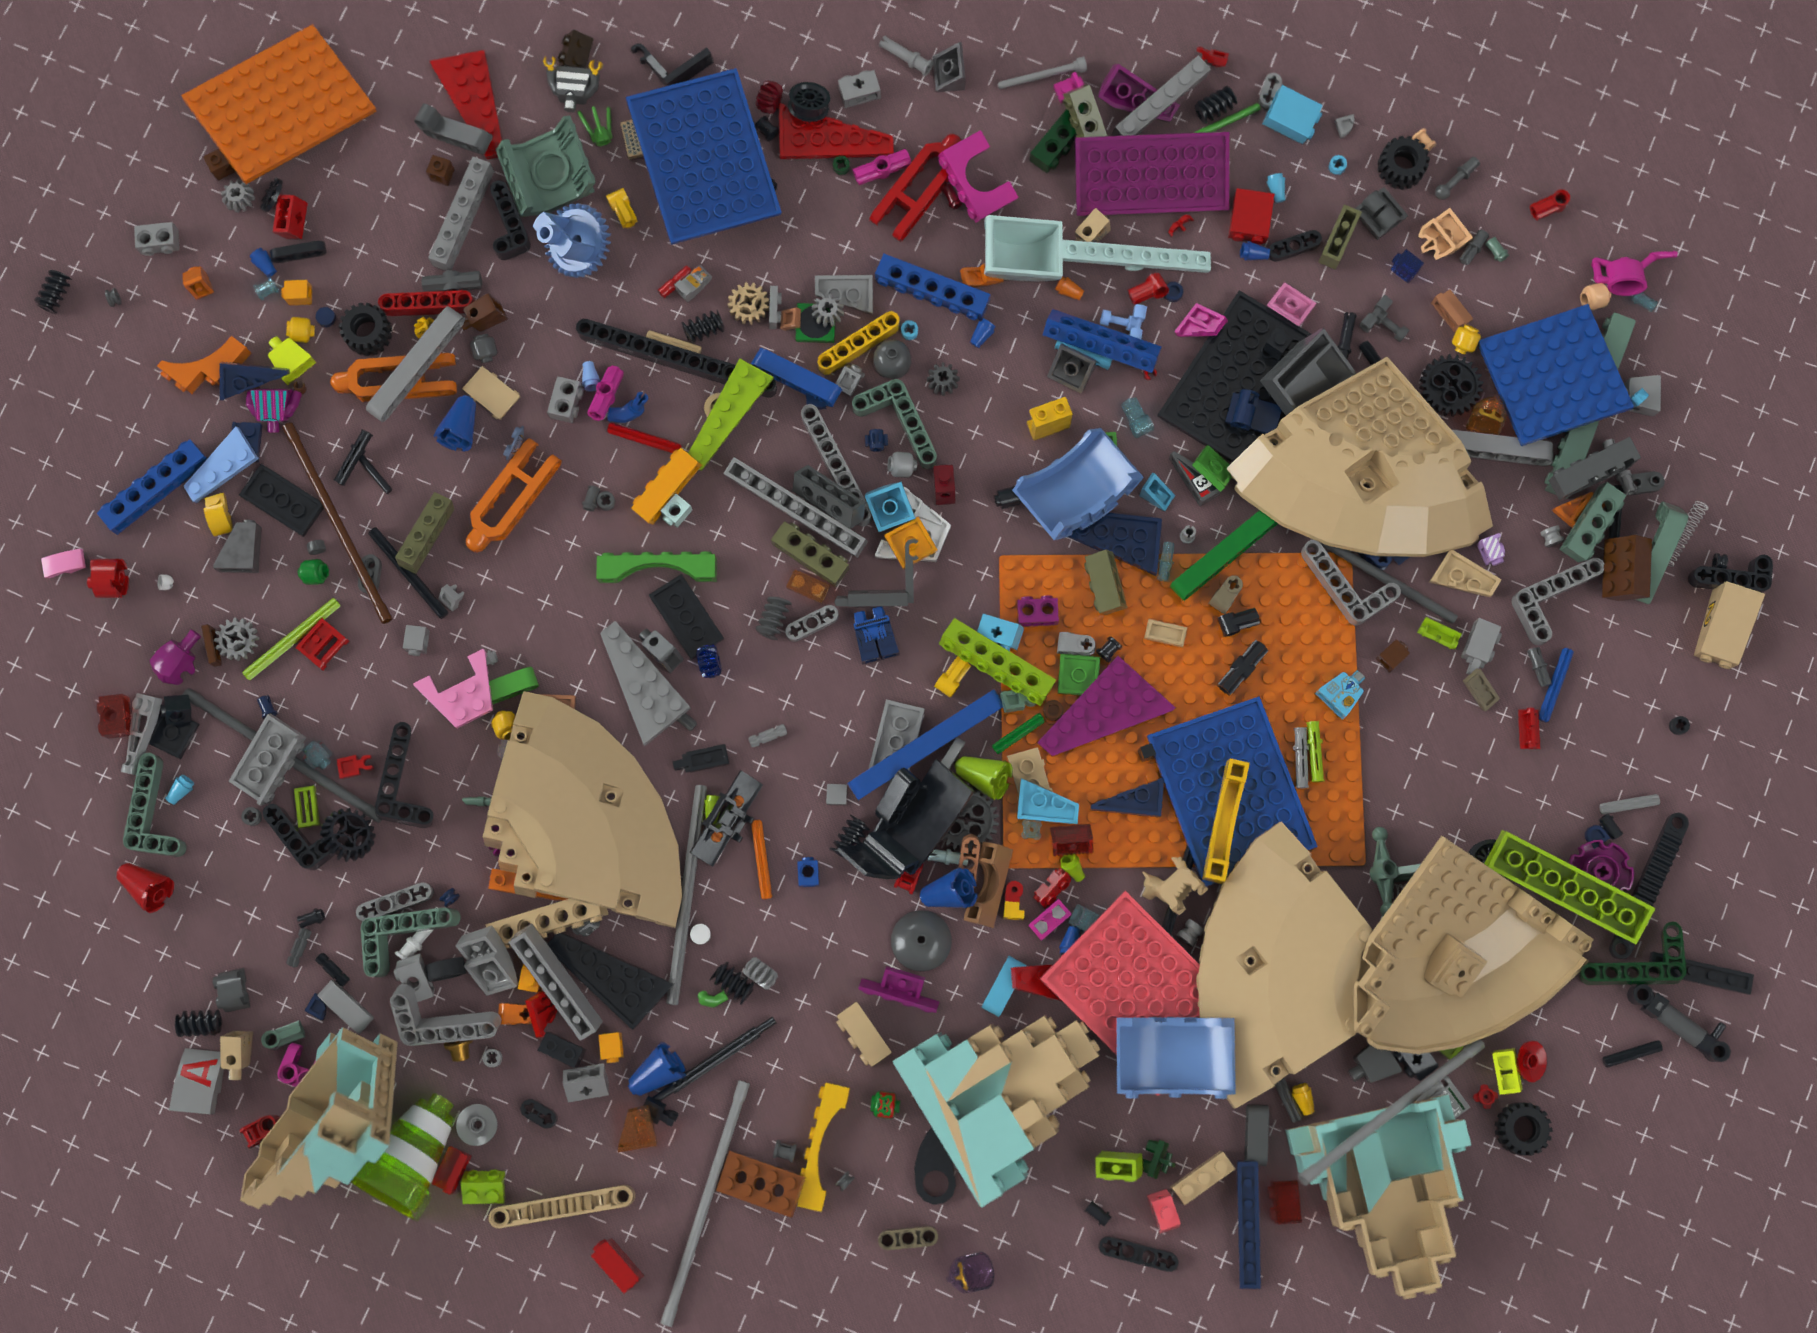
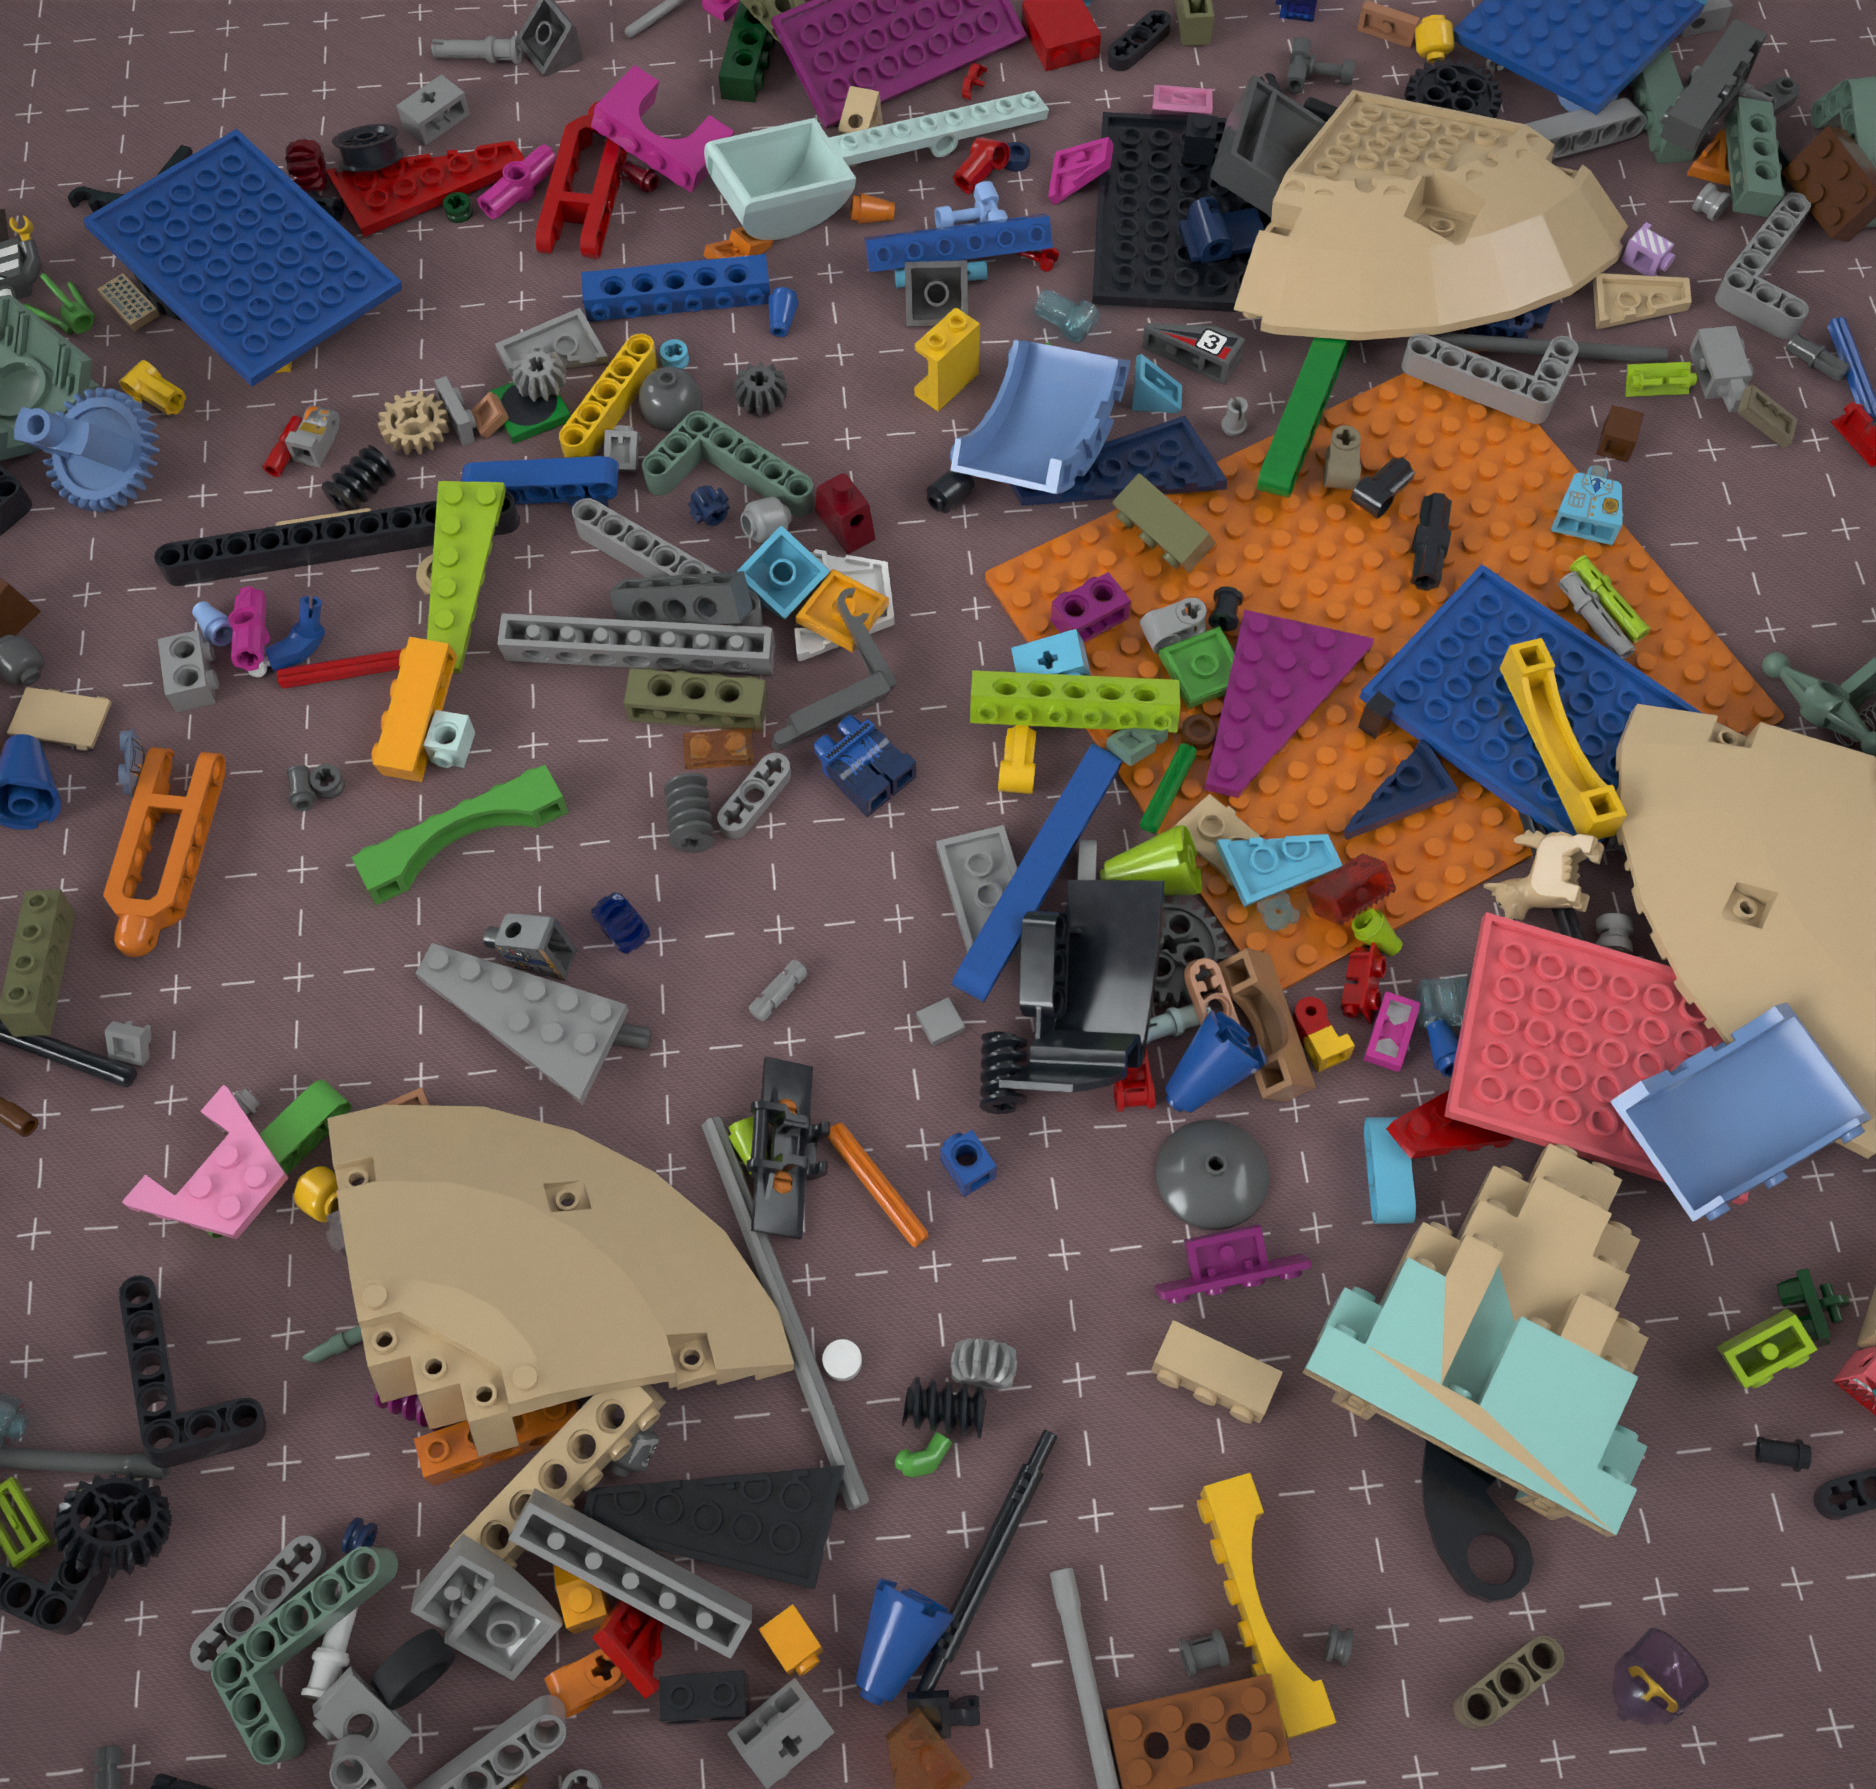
camera: 30 degrees left, 15 degrees down
black pin [297,908,325,928] -> none
red plate [336,755,374,779] -> none
light grey brick [403,625,430,656] -> none
black tile [649,574,724,660] -> none
black hinge [672,744,729,773] -> none
green head [870,1091,900,1119] -> none
tan tile [1144,619,1187,648] -> none
clear light blue axle [1157,542,1175,582] -> none
bright green tile [1192,445,1232,492] -> none
blue cone [1240,241,1270,260] -> none
clear orange helmet [1466,395,1507,435] -> none

